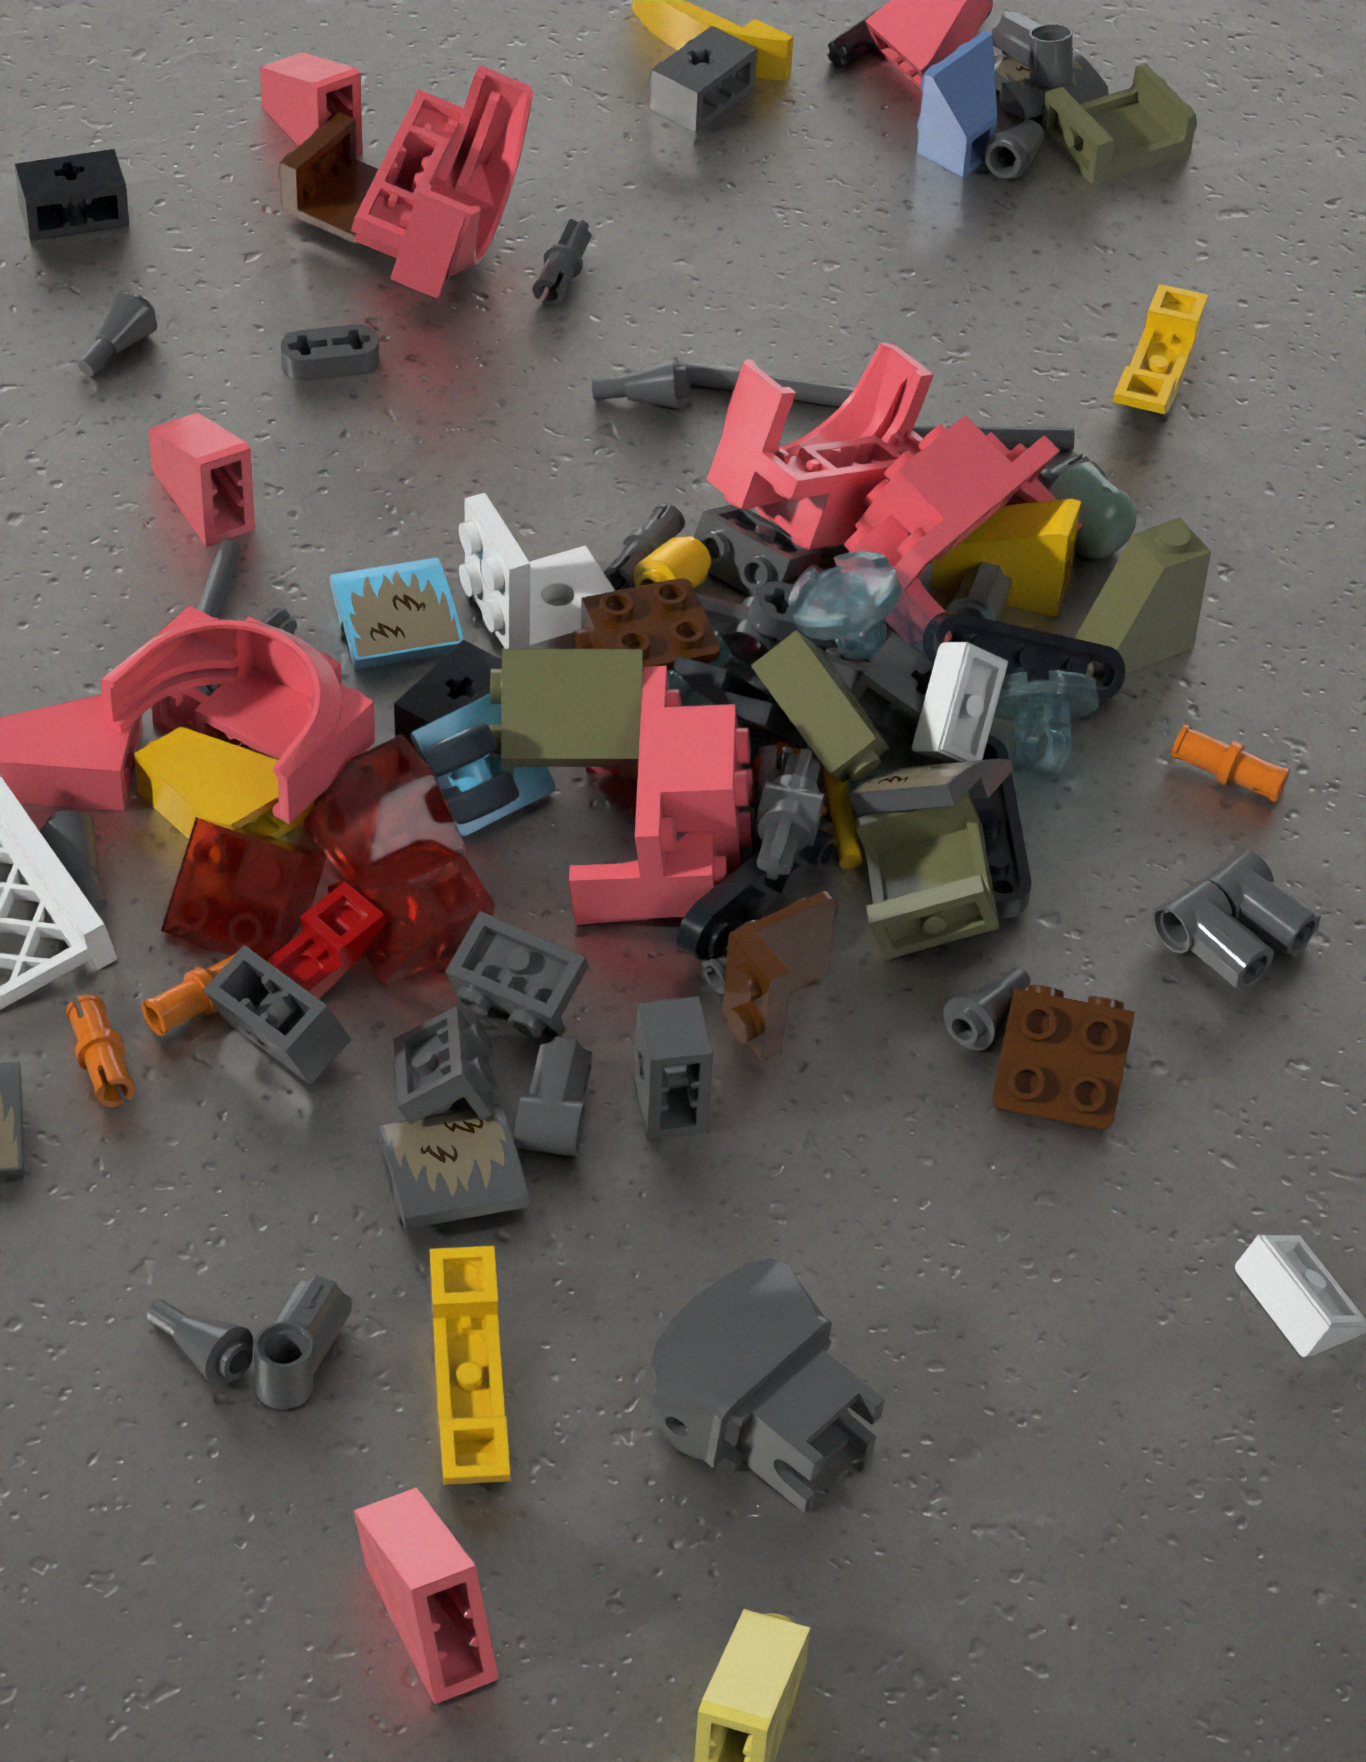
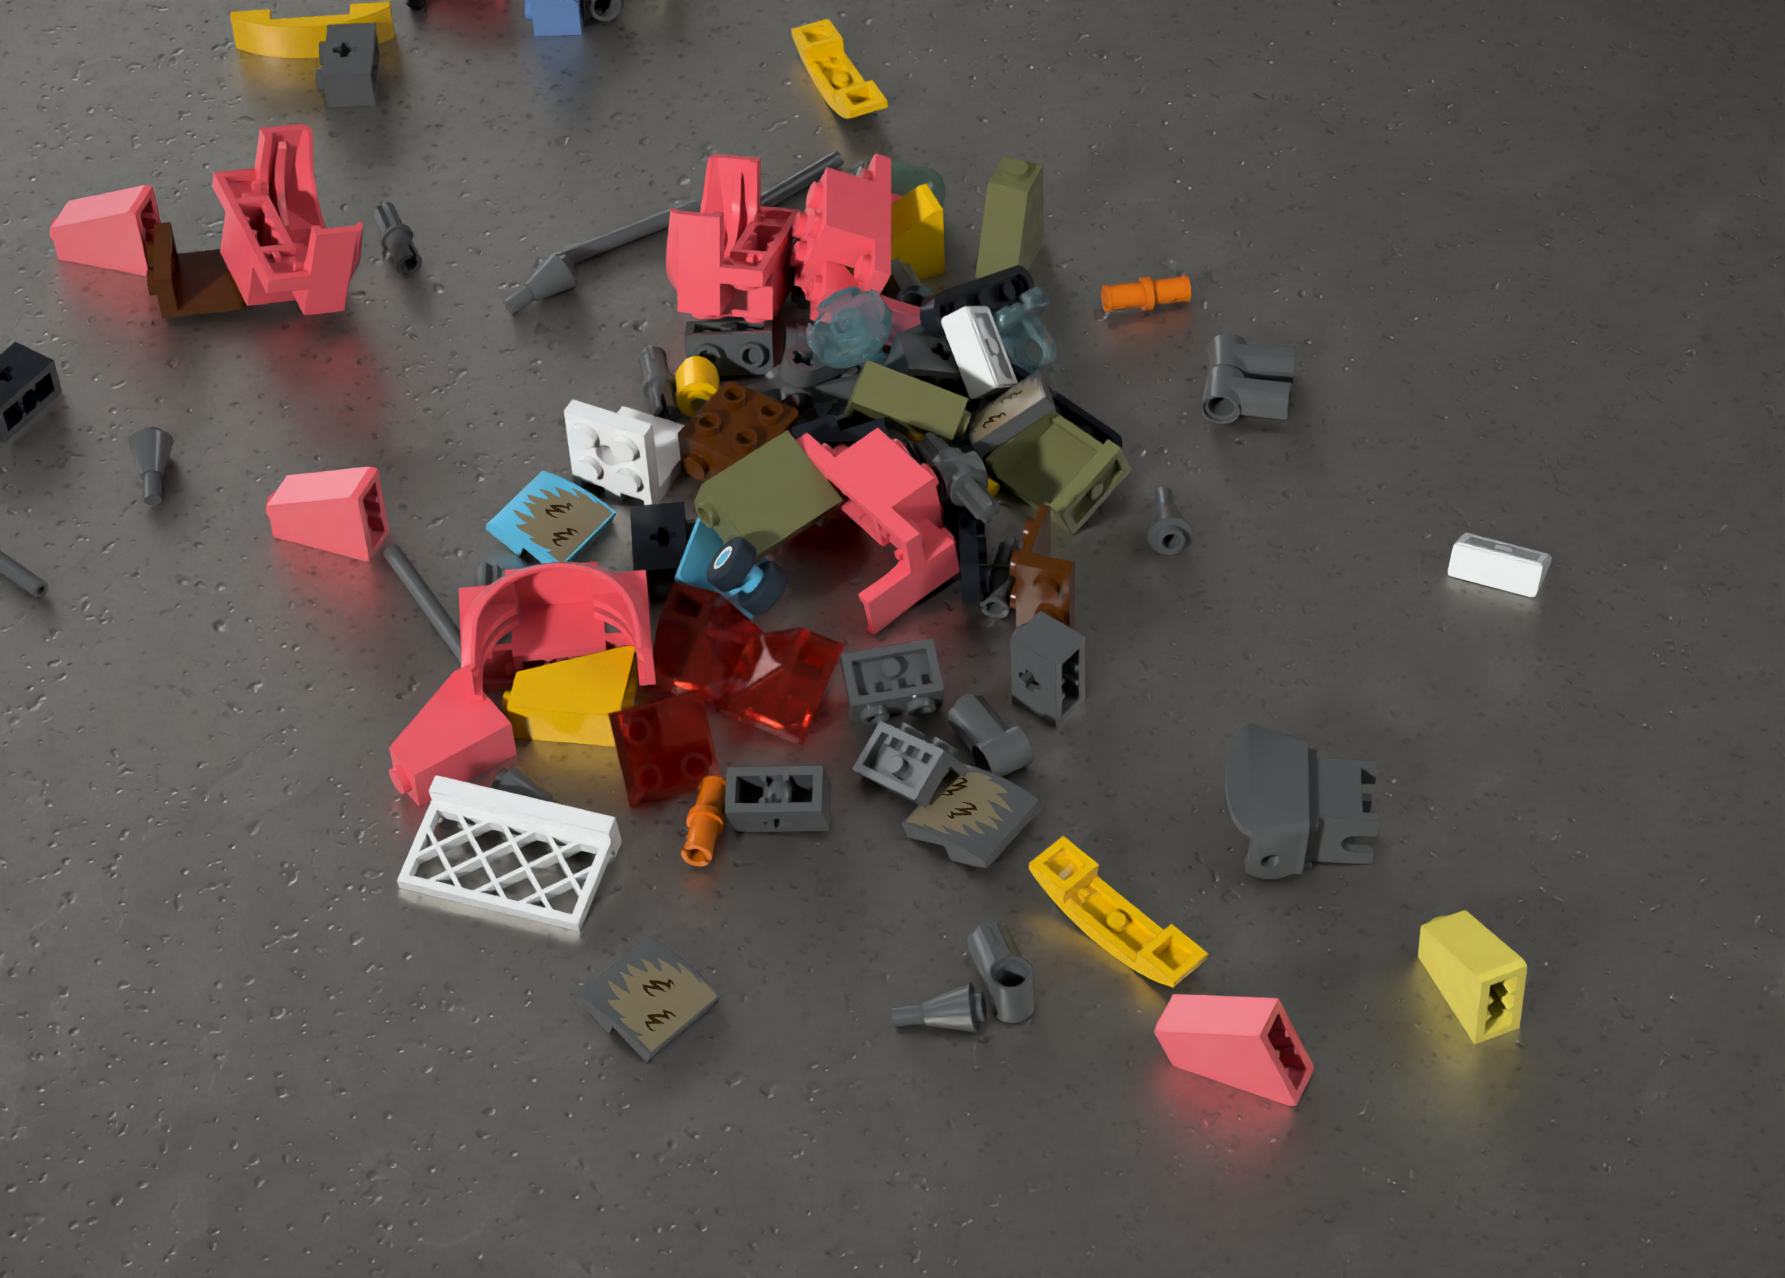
camera: 35 degrees left, 0 degrees up
orange pin [66,994,135,1107] -> none
red slope [266,882,386,999] -> none
dark grey beam [281,325,379,380] -> none
reddish brown bracket [992,985,1135,1131] -> none

